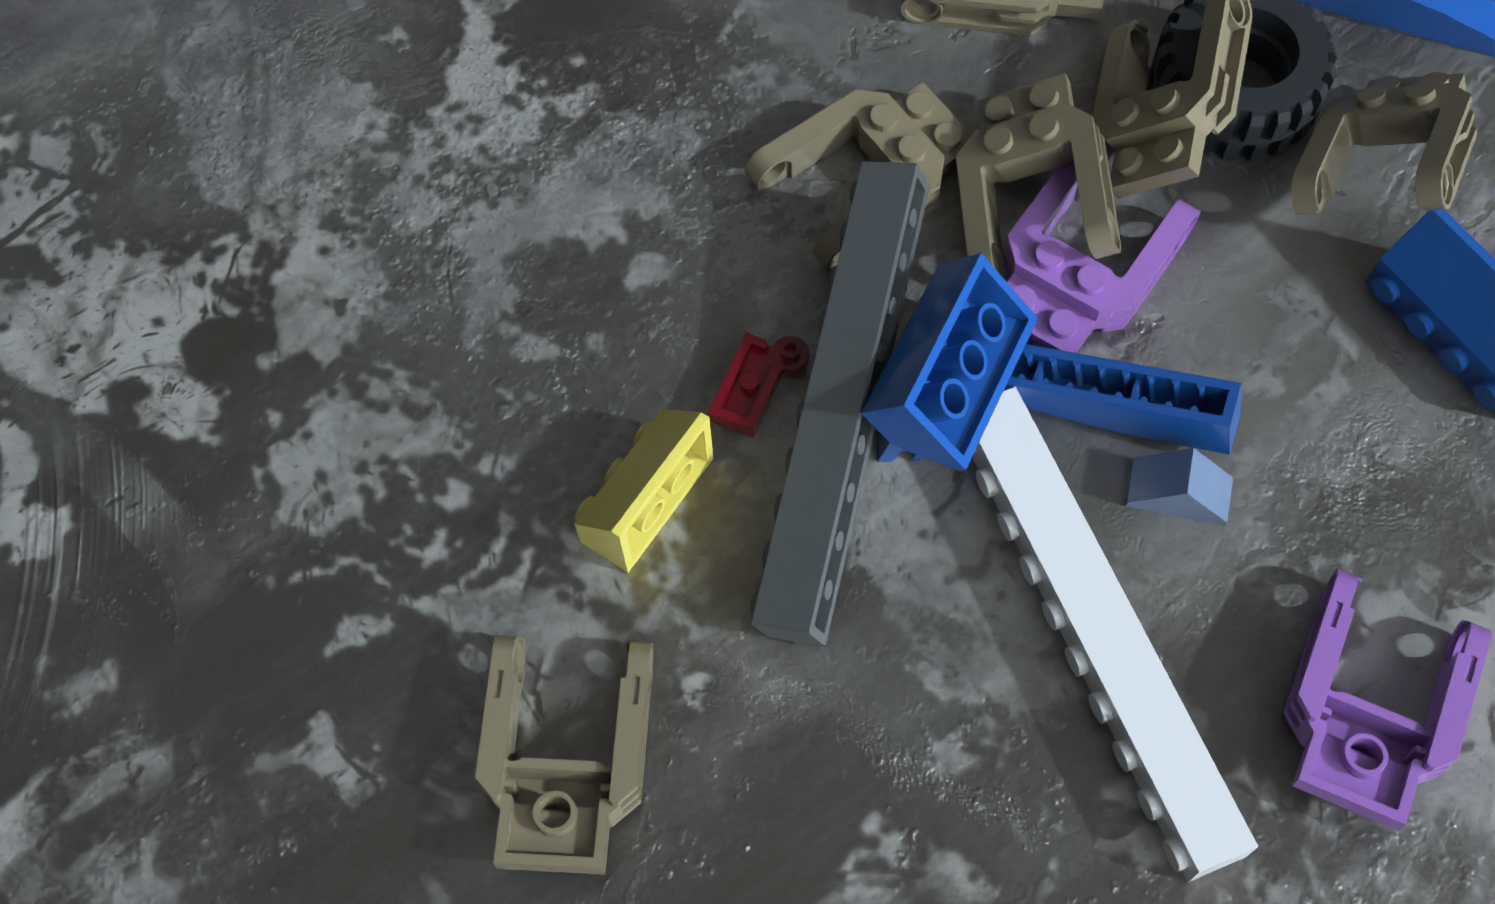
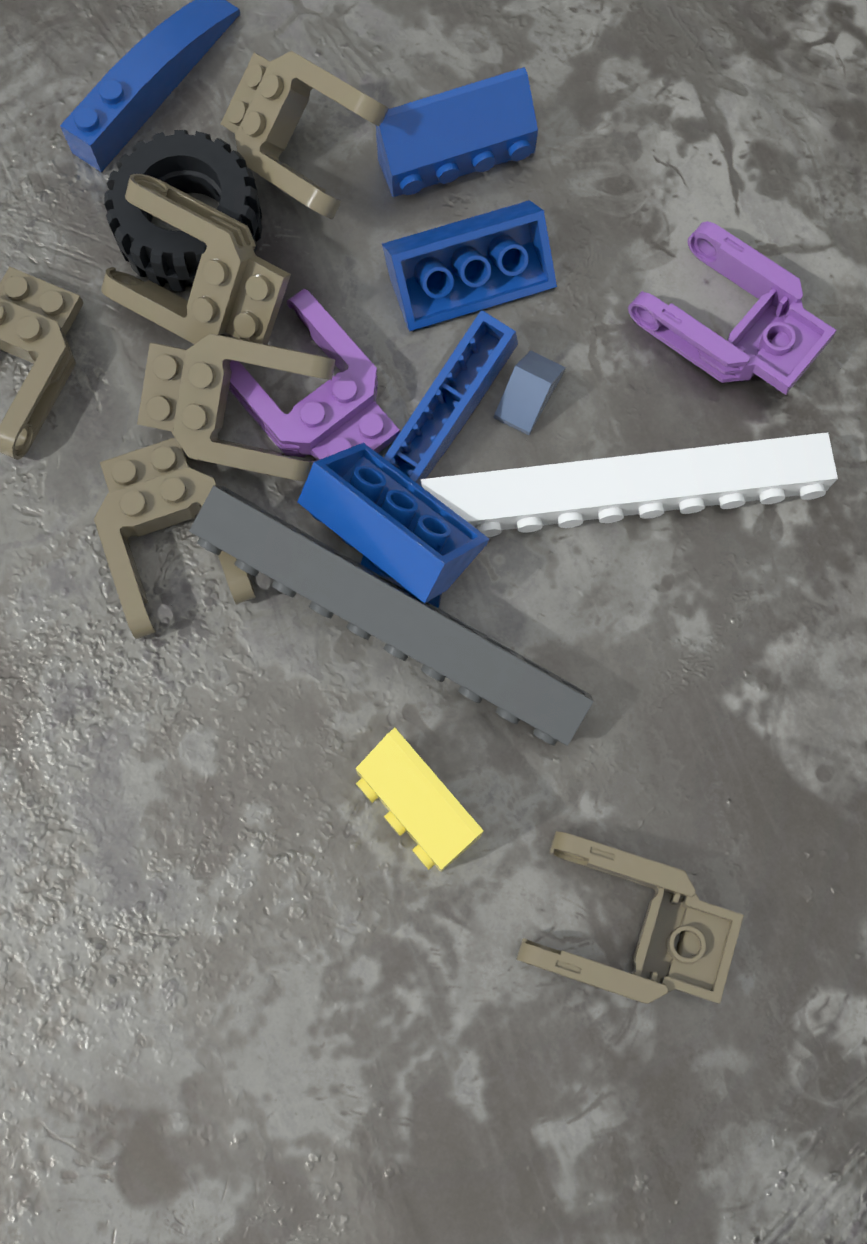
camera: 80 degrees left, 10 degrees up
dark red hinge [708,332,810,438] -> none
none -> blue slope [382,200,557,331]

